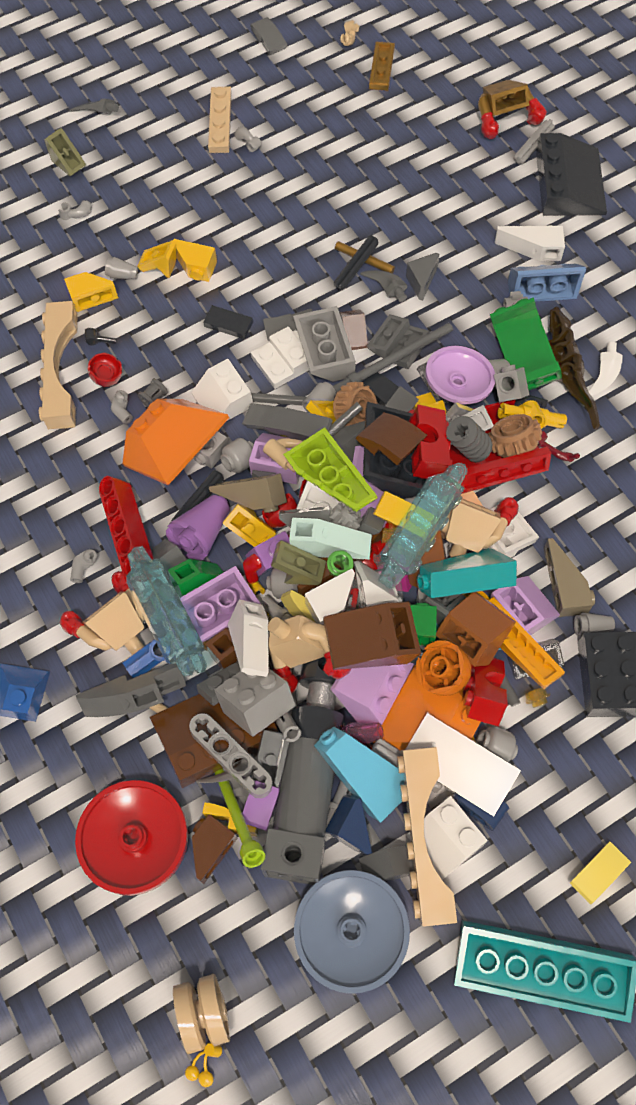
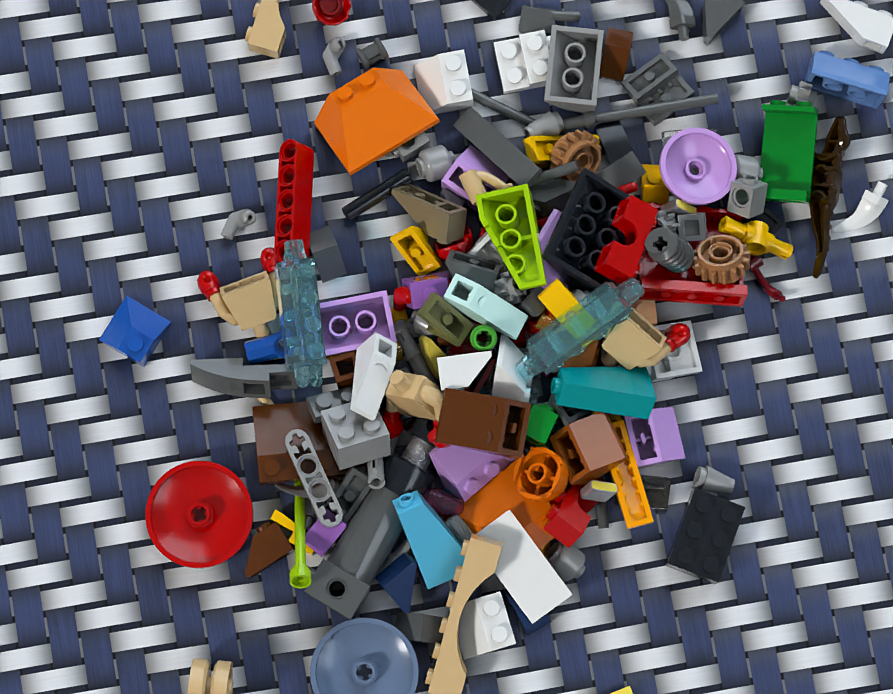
camera: 15 degrees right, 15 degrees up
medium lavender cone [166,495,230,561] -> none
green slope [168,558,224,598] -> none
reddish brown slope [355,413,427,465] -> none
clear yellow plate [525,688,551,708] -> none
dark tan slope [544,538,595,617] -> none
none -> flat silver piece [580,480,618,502]

